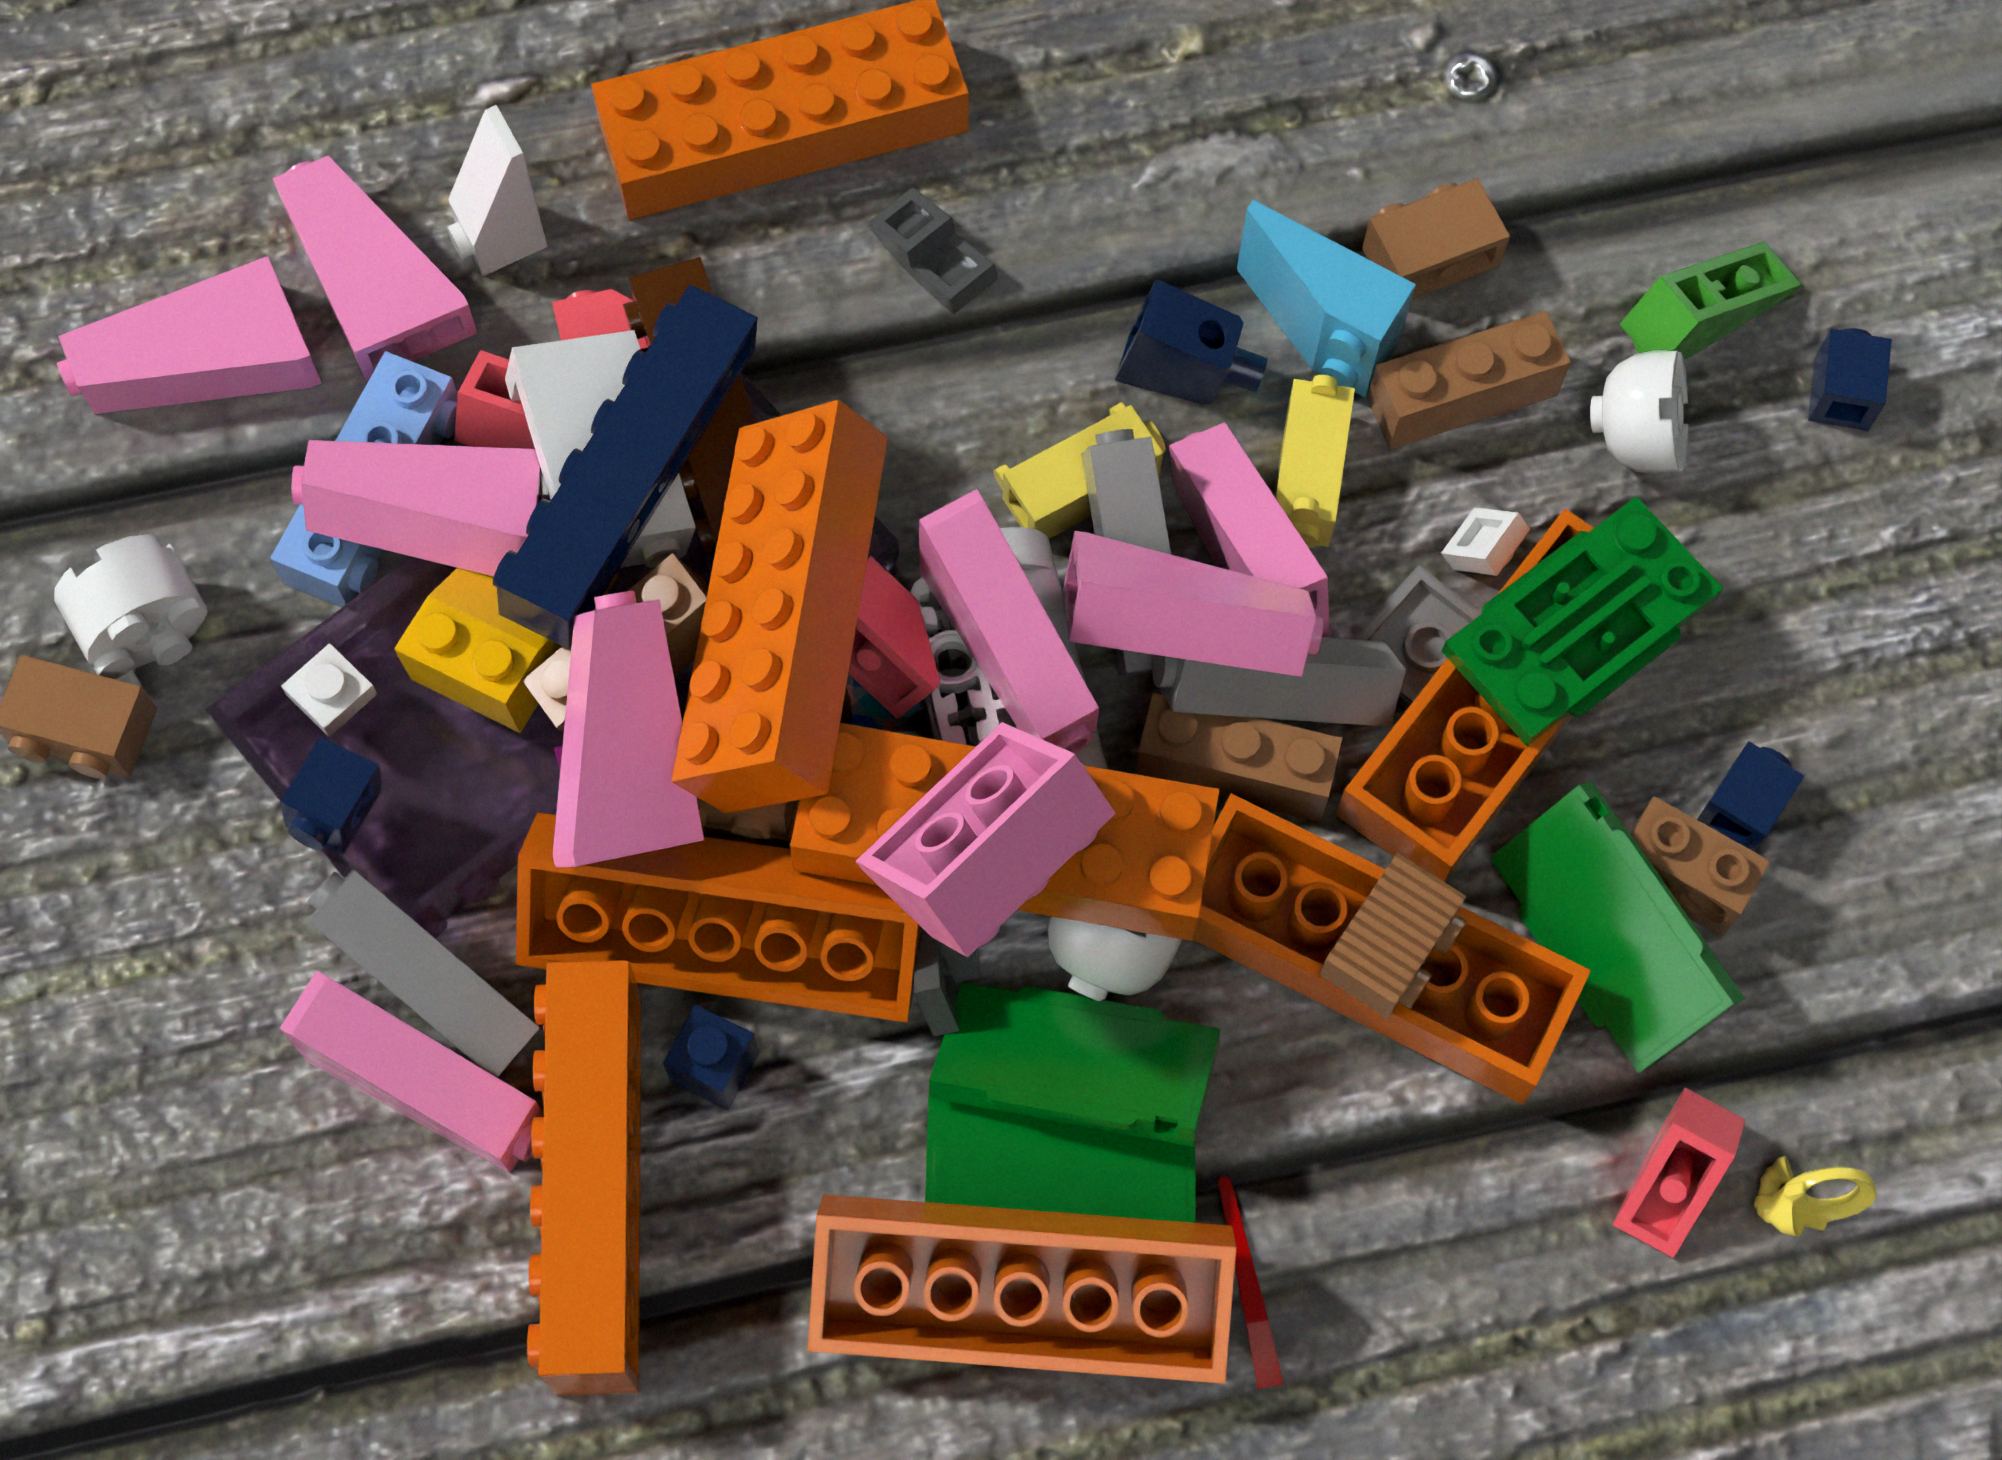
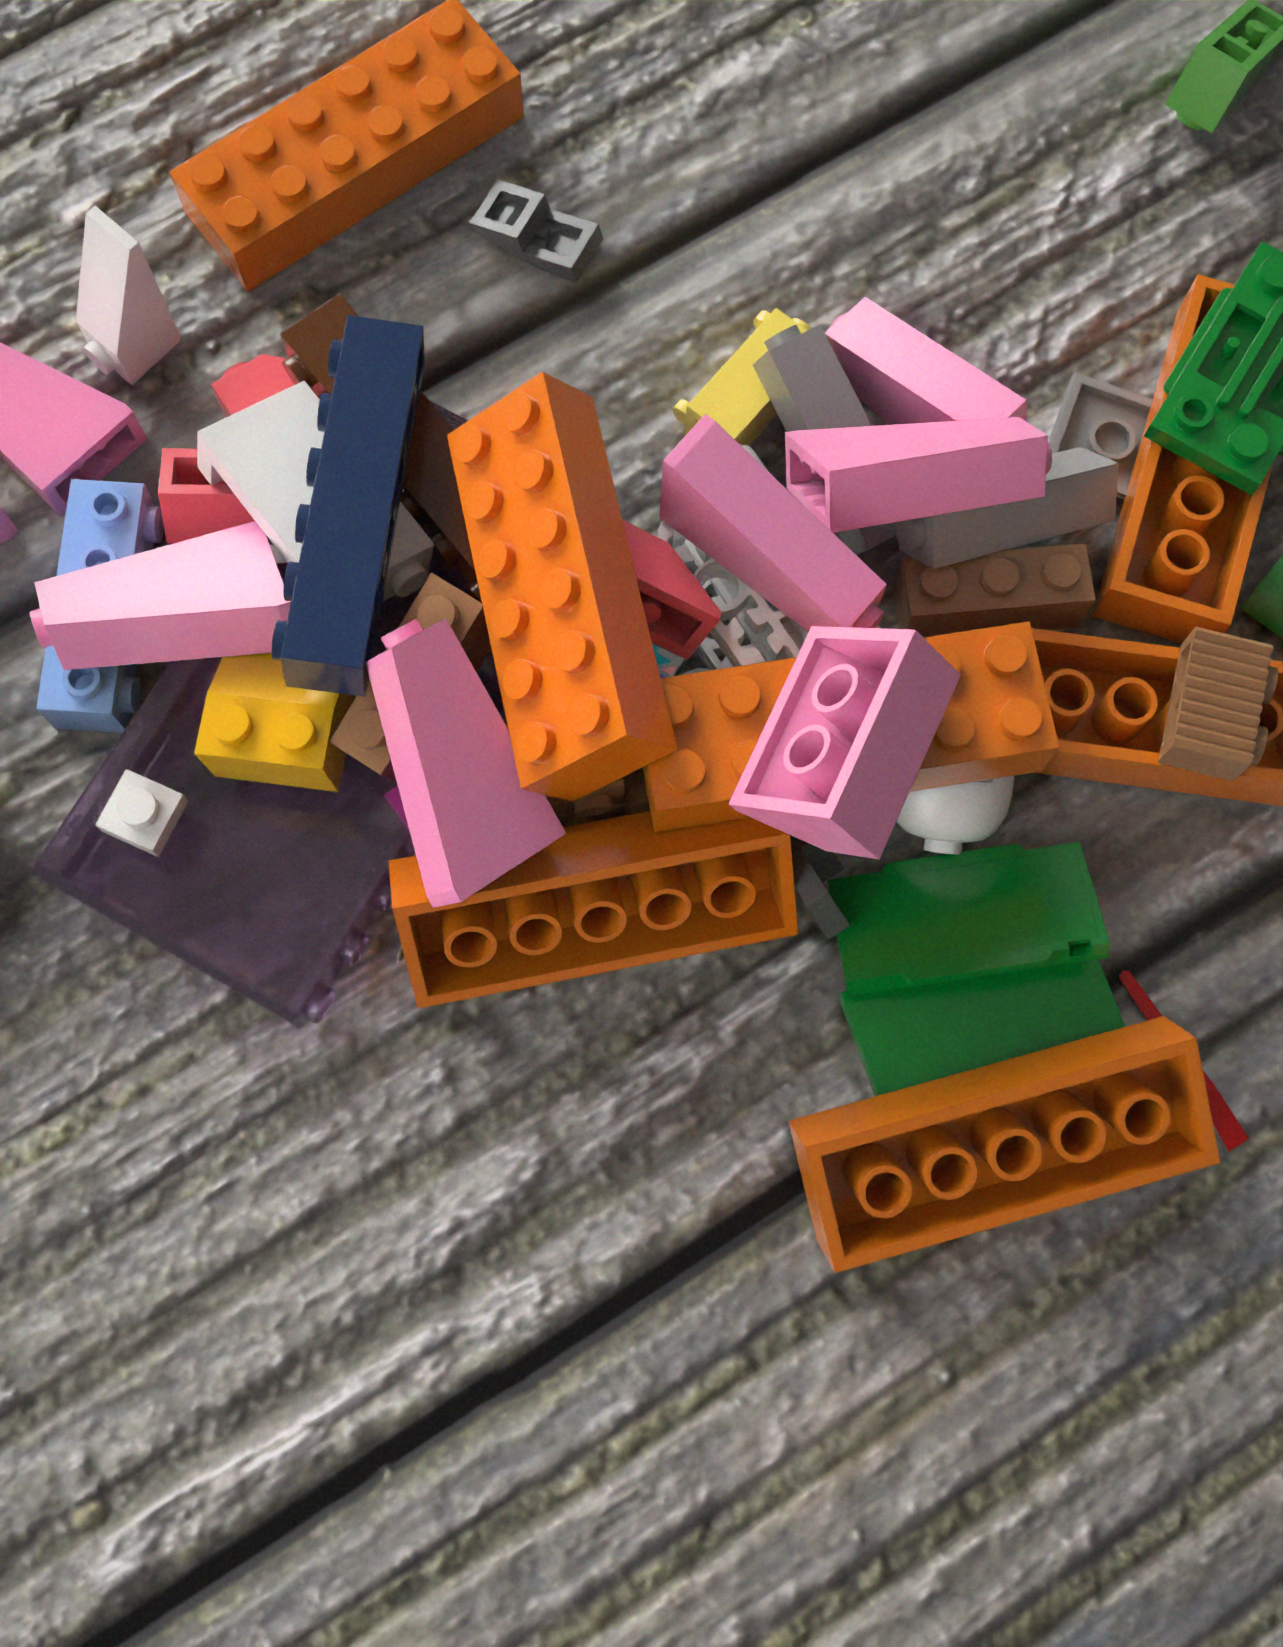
camera: 20 degrees left, 5 degrees up
bright pink slope [279,971,544,1173] -> none
dark blue brick [280,737,382,855] -> none
light grey brick [307,869,540,1077] -> none
orange brick [527,960,642,1396] -> none
dark blue brick [663,1004,759,1111] -> none
dark blue torso [1115,280,1268,405] -> none
medium azure slope [1237,200,1416,398] -> none
light yellow brick [1274,375,1355,548] -> none
medium nougat brick [1362,178,1510,299] -> none
medium nougat brick [1367,311,1571,450] -> none
white plate [1441,507,1530,576] -> none
white cylinder [1590,350,1688,474] -> none

